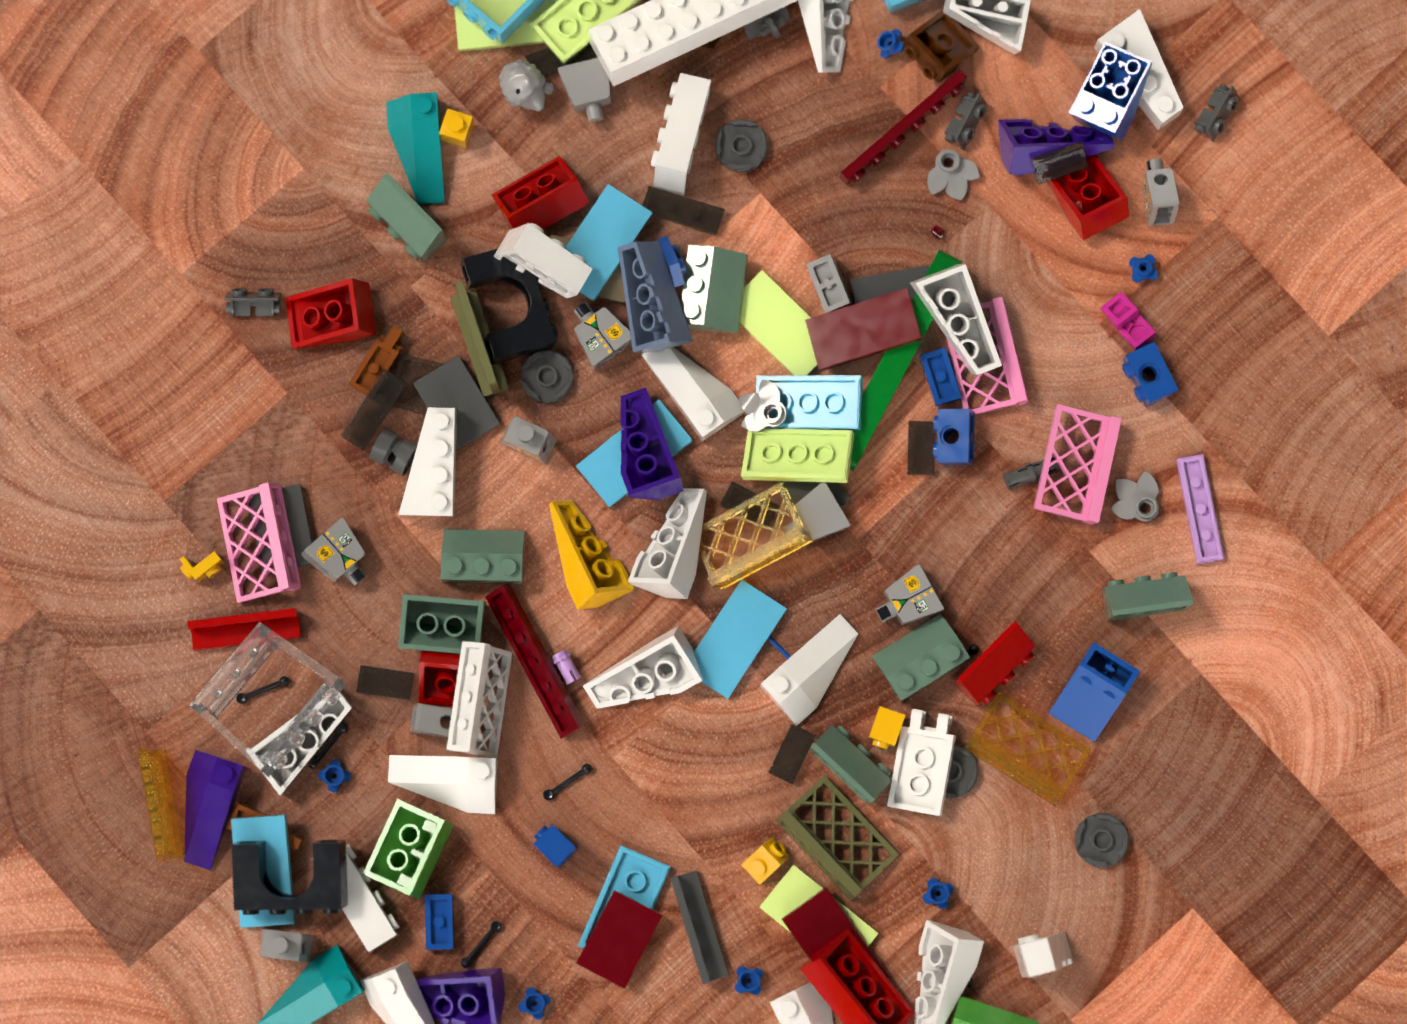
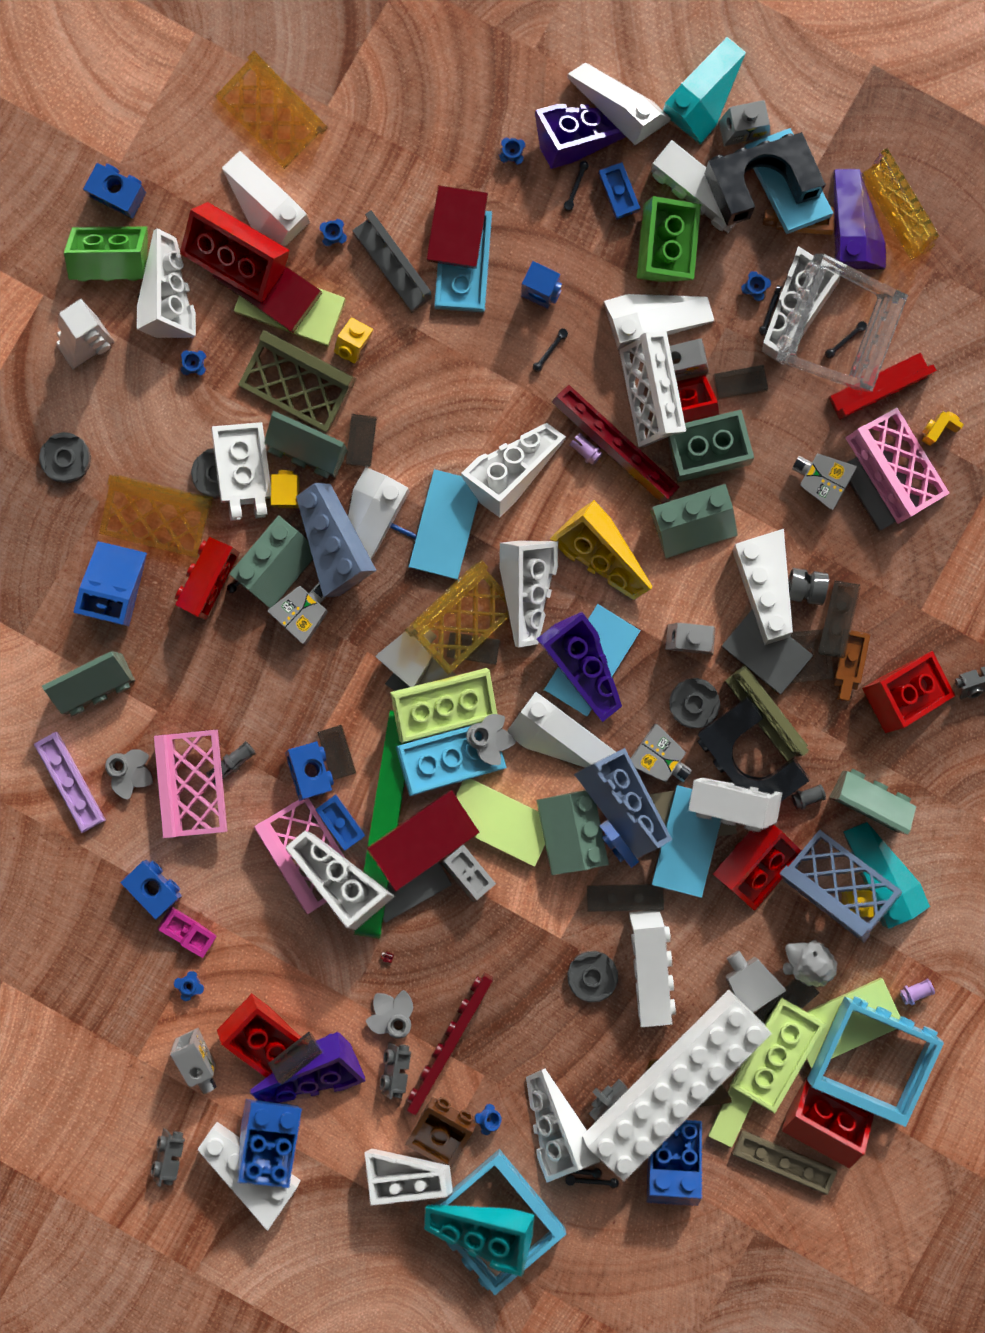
camera: 165 degrees right, 5 degrees up
none -> sand blue wedge [296,483,377,597]
none -> sand blue fence [780,830,902,943]
none -> dark grey pin [791,784,826,810]
none -> lavender pin [900,979,935,1005]

